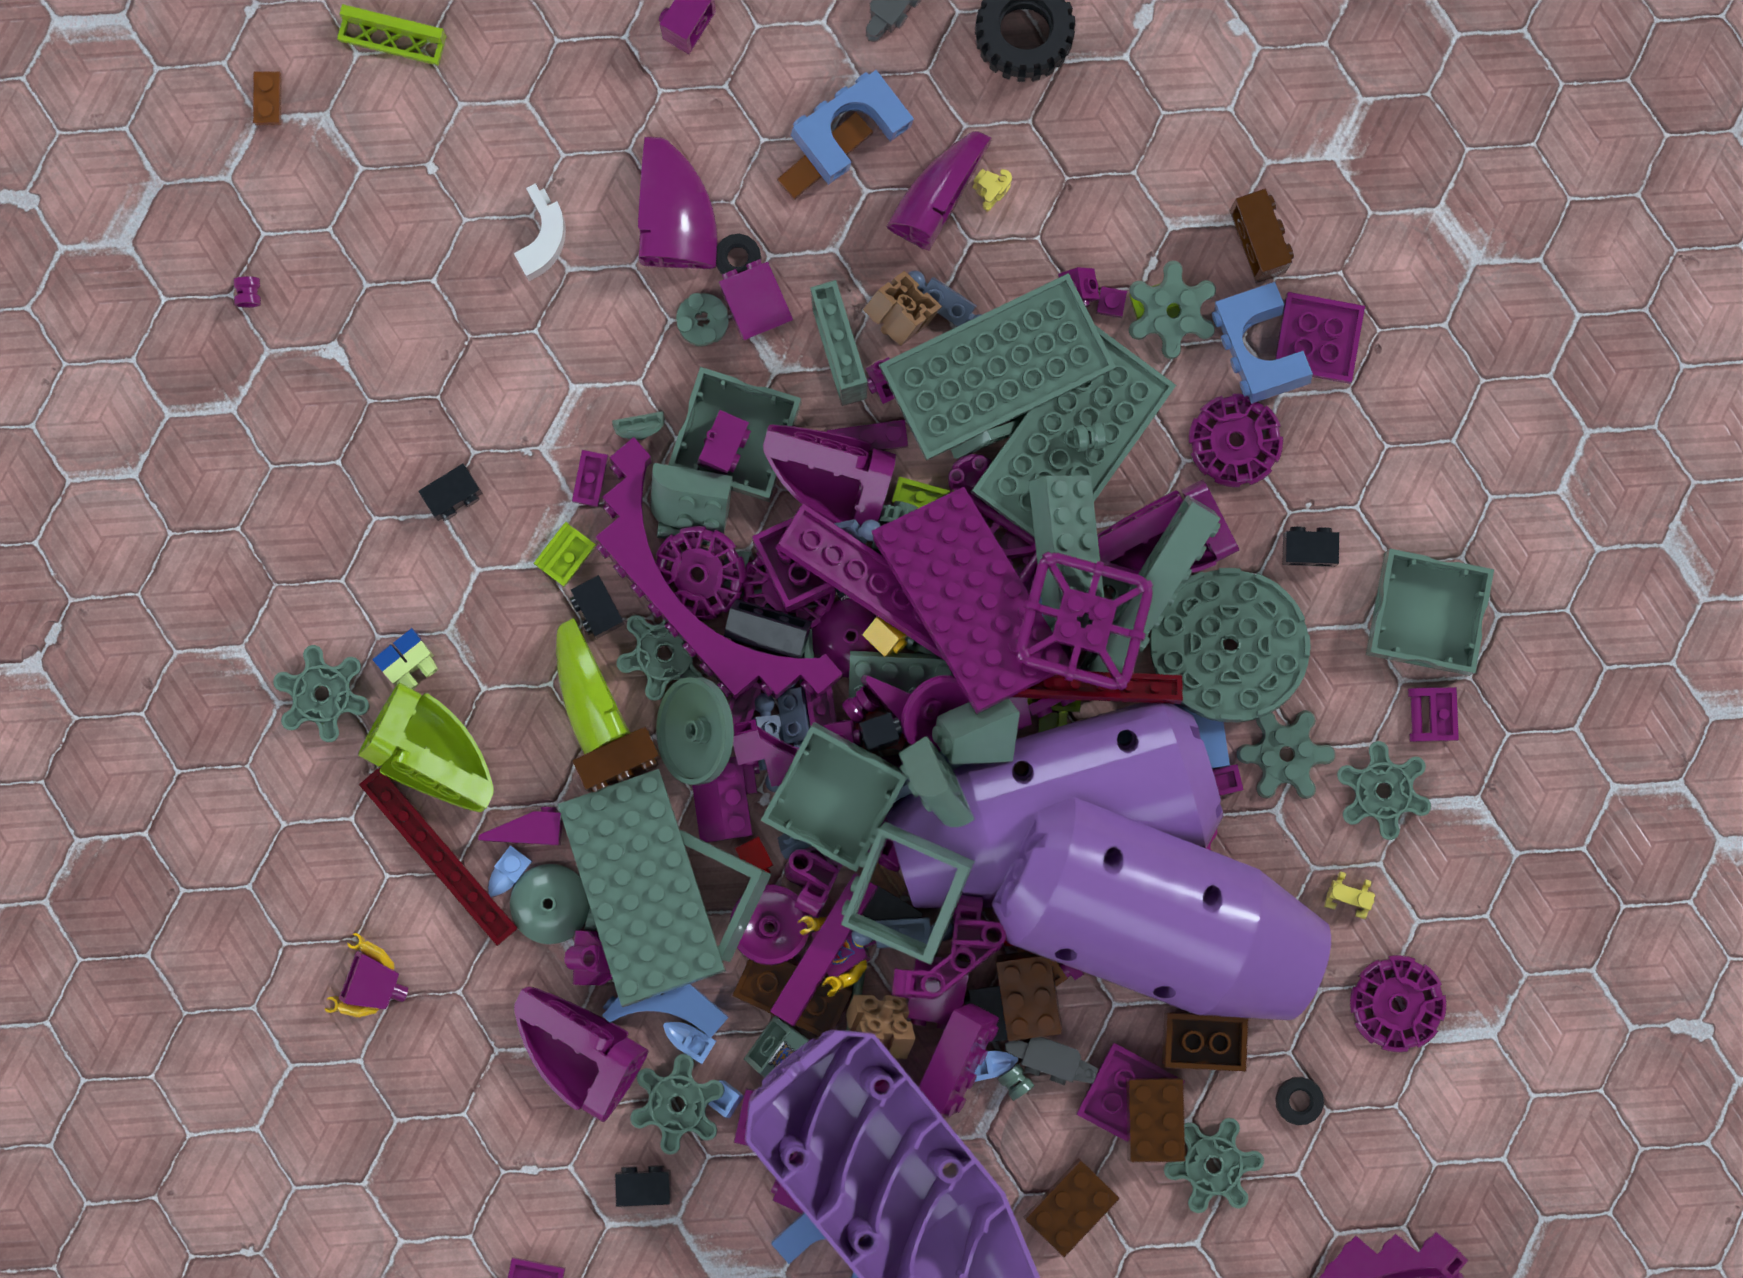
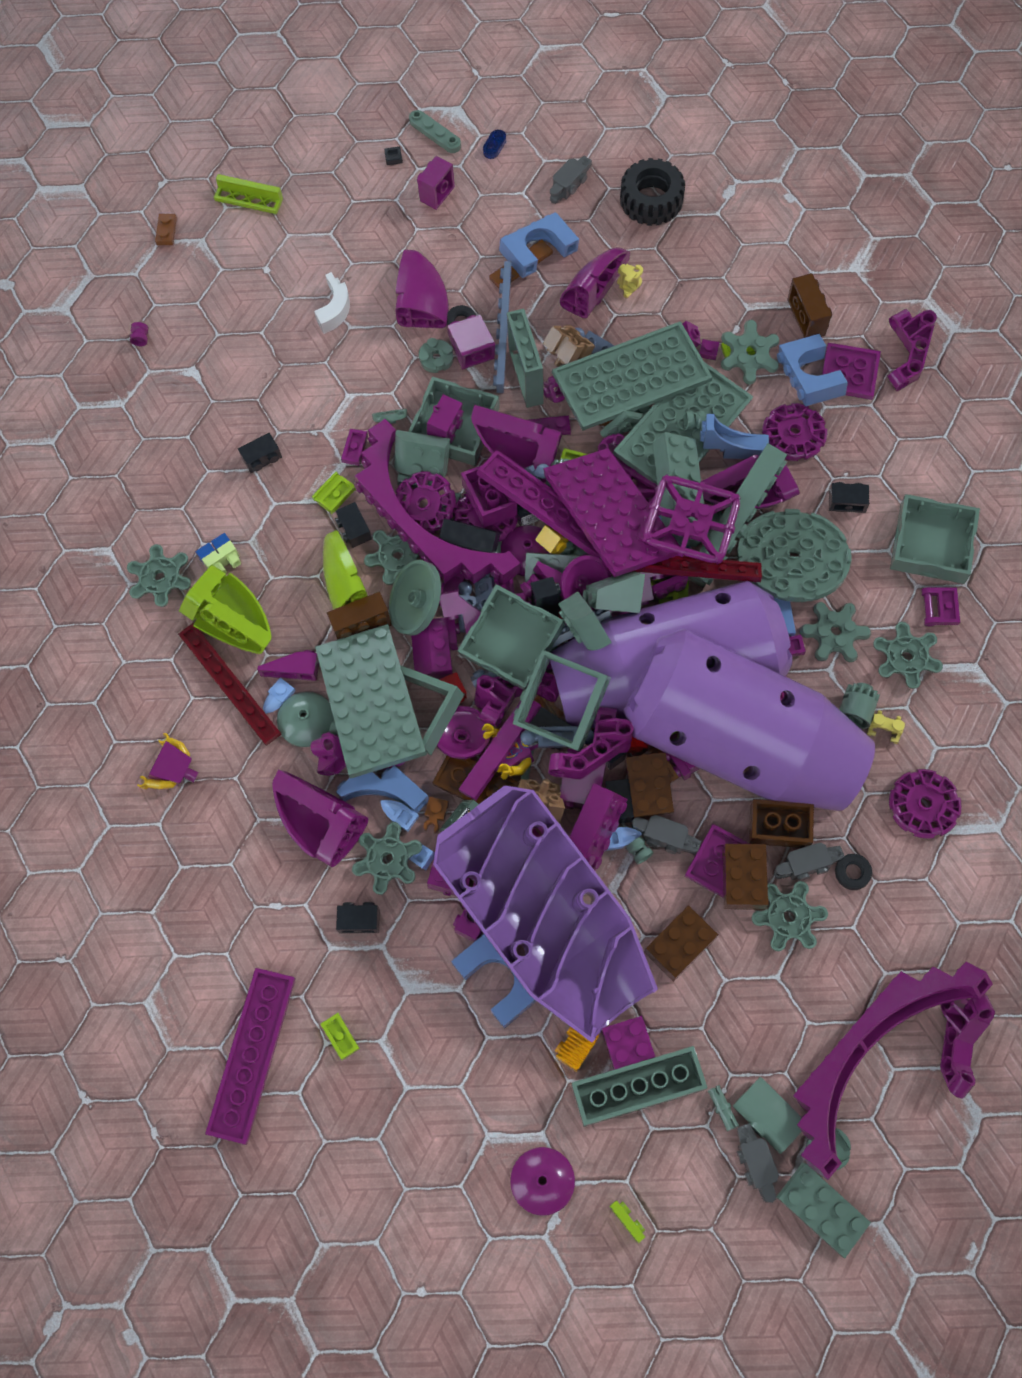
camera: 10 degrees right, 15 degrees down
none -> dark orange plate [423,797,449,834]
none -> sand blue plate [493,261,511,393]
none -> medium blue arch [700,414,769,459]
none -> dark grey hinge [773,842,845,881]
none -> sand green gear [839,683,880,729]
none -> magenta connector [887,309,937,391]

